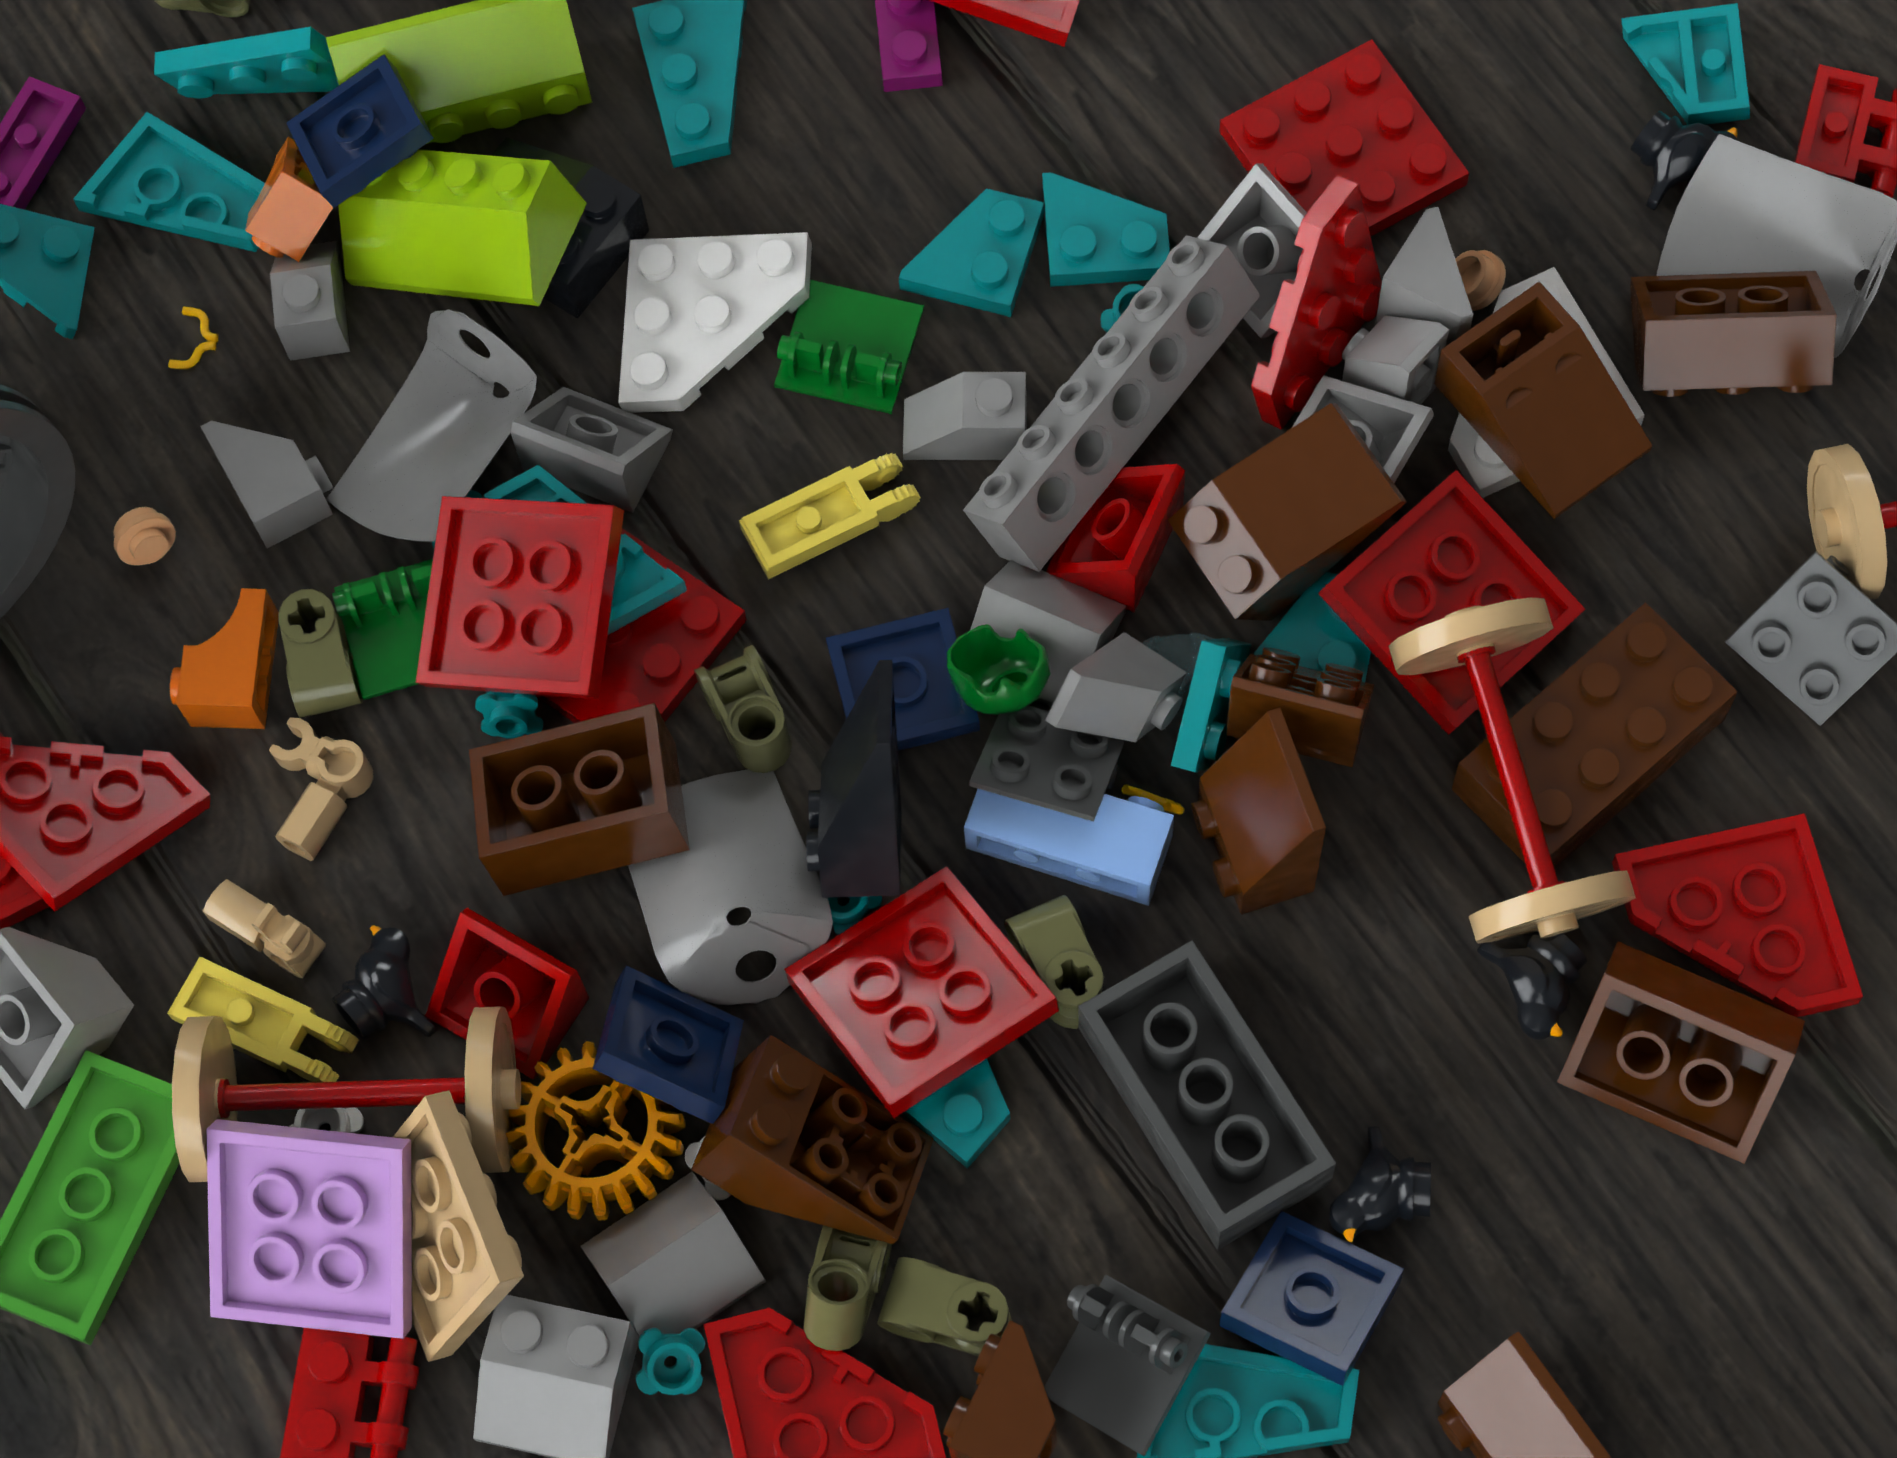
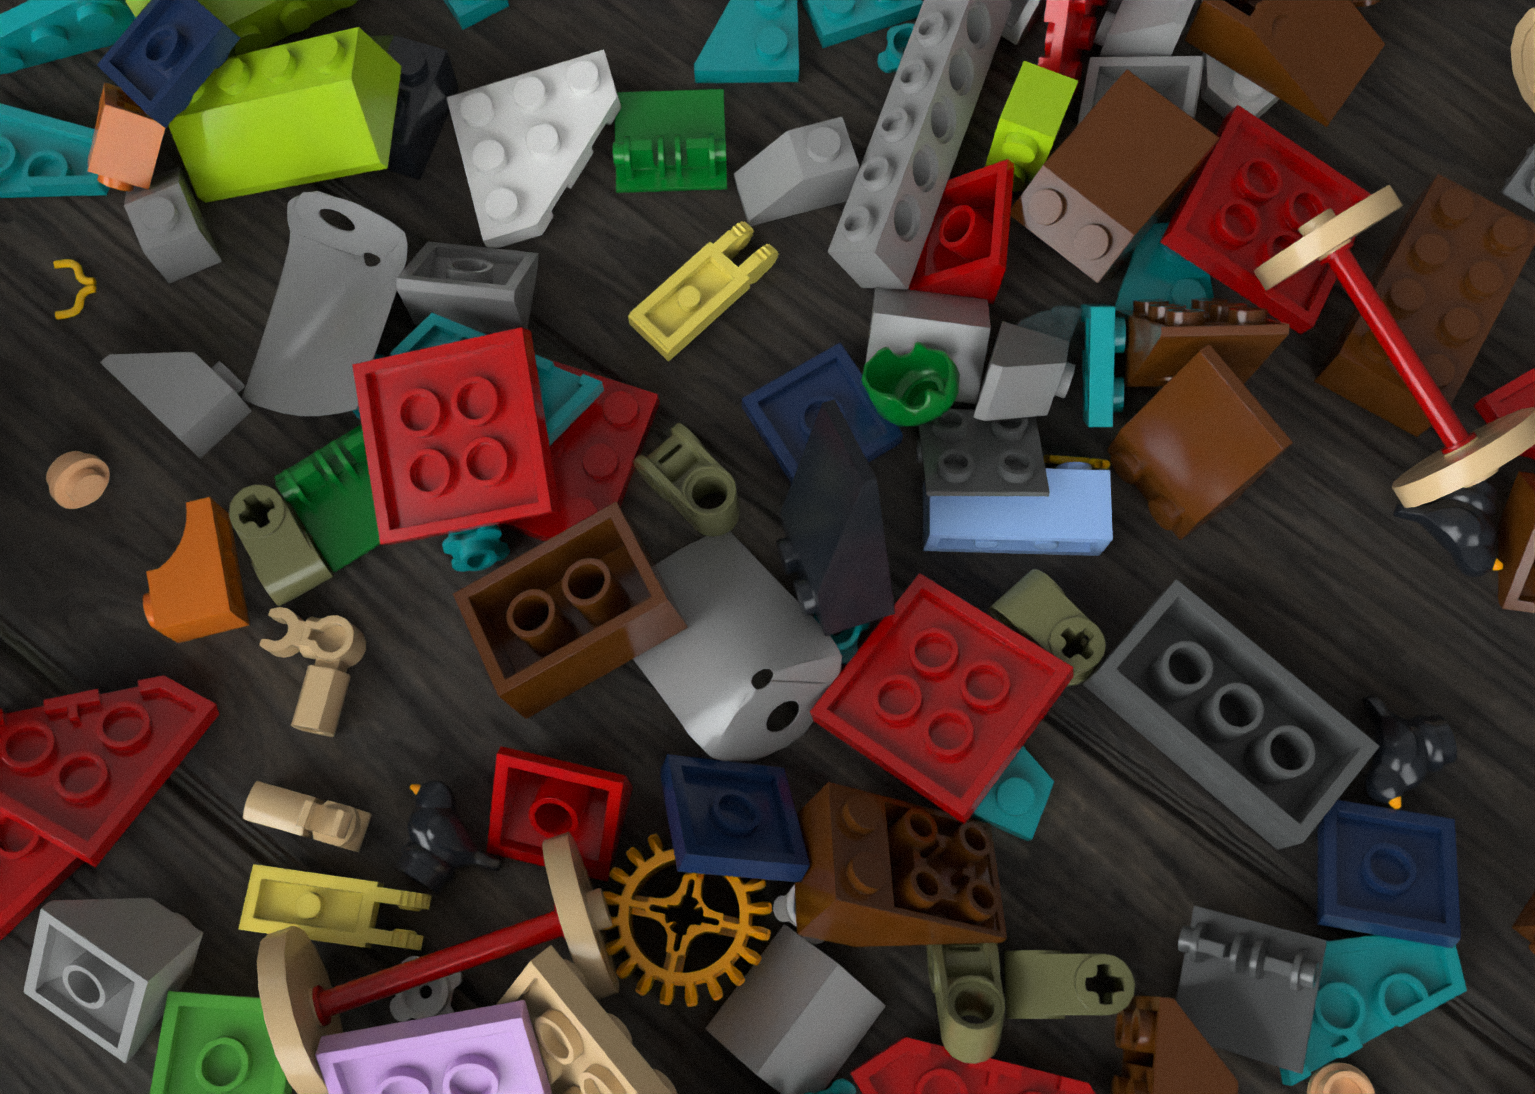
camera: 25 degrees left, 5 degrees up
none -> lime brick [985,61,1078,192]

